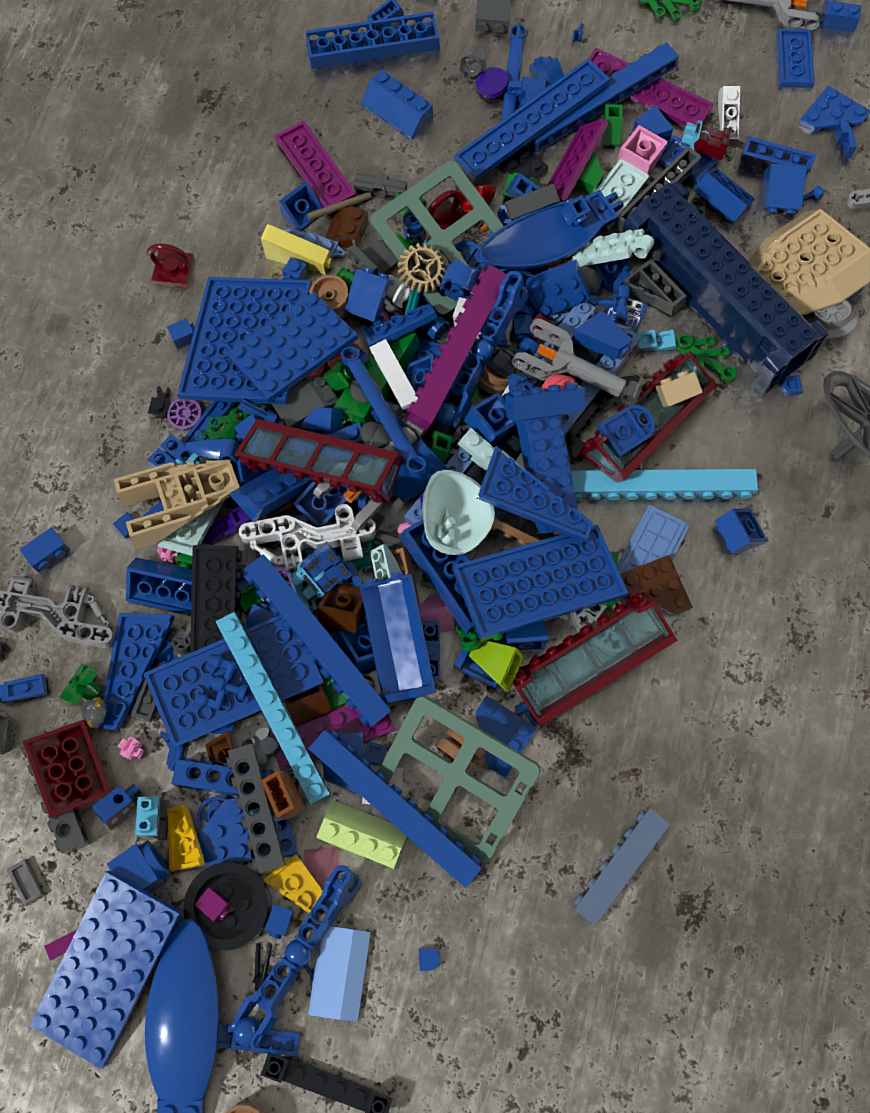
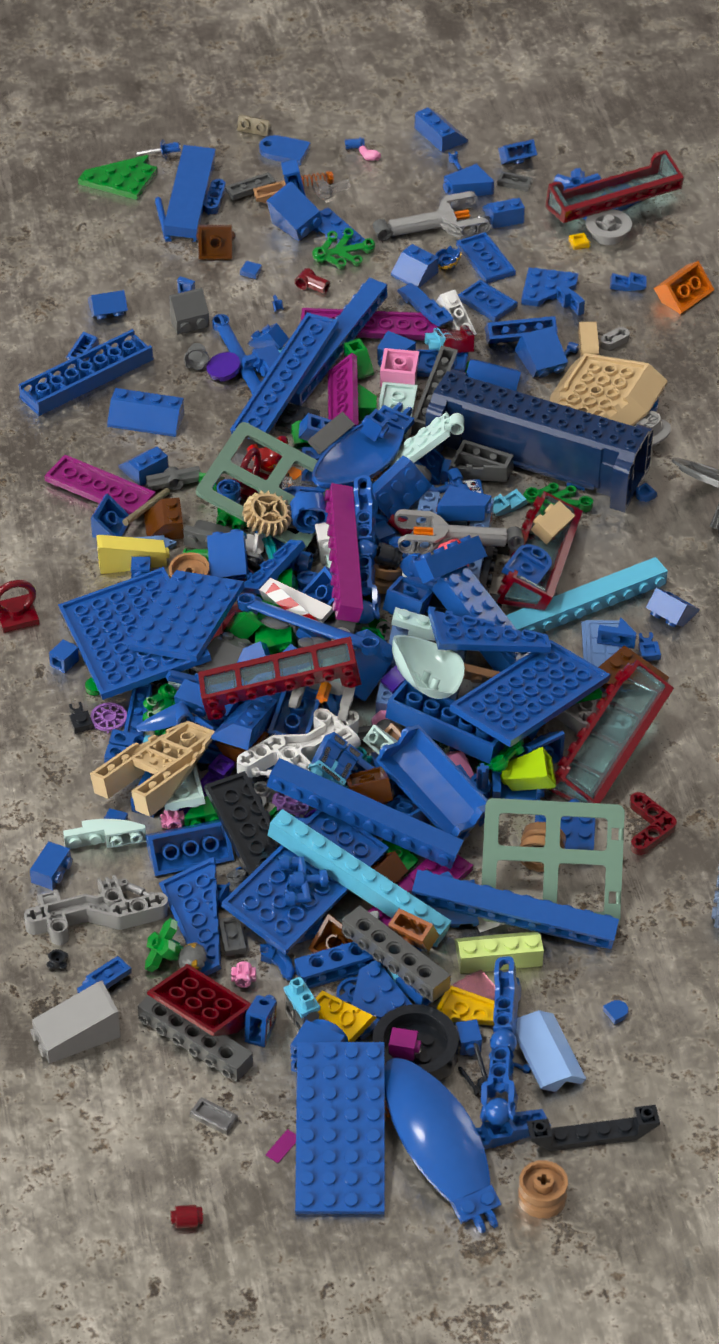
camera: 30 degrees left, 25 degrees down
none -> light aqua slope [63,819,146,849]
none -> blue slope [119,447,169,486]
none -> sticker [266,583,318,633]
none -> dark red piece [294,268,331,295]
none -> blue tile [297,571,318,588]
none -> slope [391,244,439,288]
none -> blue slope [397,283,430,313]
none -> blue slope [418,299,454,327]
none -> blue hair [435,245,461,270]
none -> blue tile [458,280,518,322]
none -> blue piece [471,763,491,799]
none -> tan beam [578,322,599,356]
none -> blue slope [597,618,636,649]
none -> dark red beam [629,792,677,855]
none -> blue plate [638,632,661,661]

